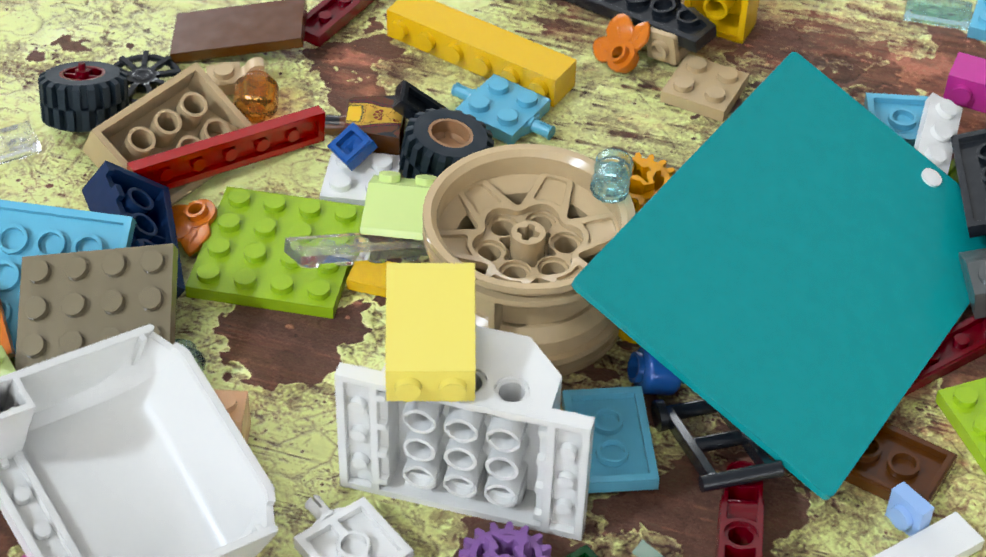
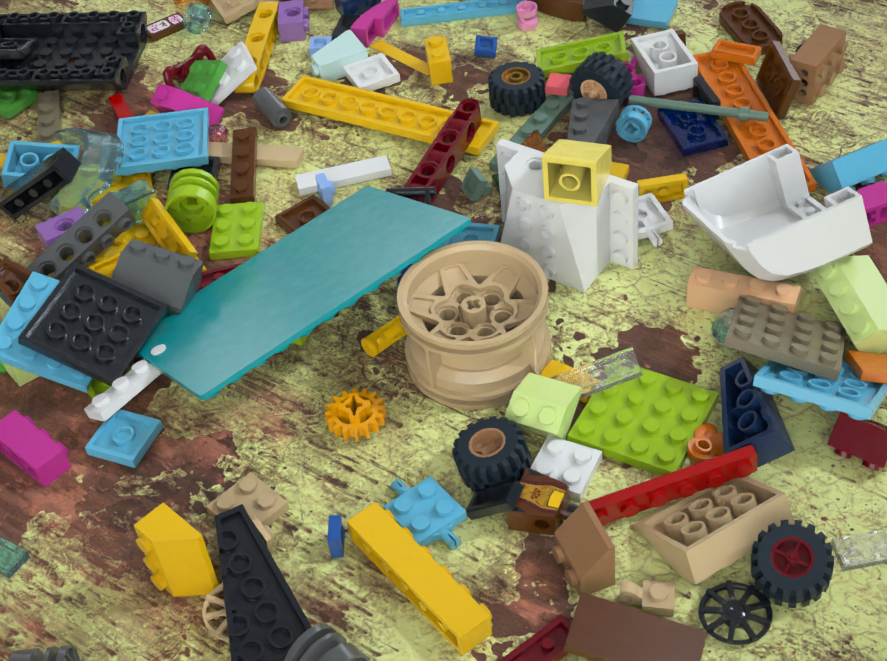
camera: 155 degrees left, 0 degrees up
clear orange head [233,70,279,124] -> none
blue tile [327,122,378,171] -> none
clear light blue wheel [590,148,634,204] -> none
orange plate [593,13,651,73] -> none
none -> blue tile [327,515,345,558]
none -> medium nougat slope [552,501,615,595]

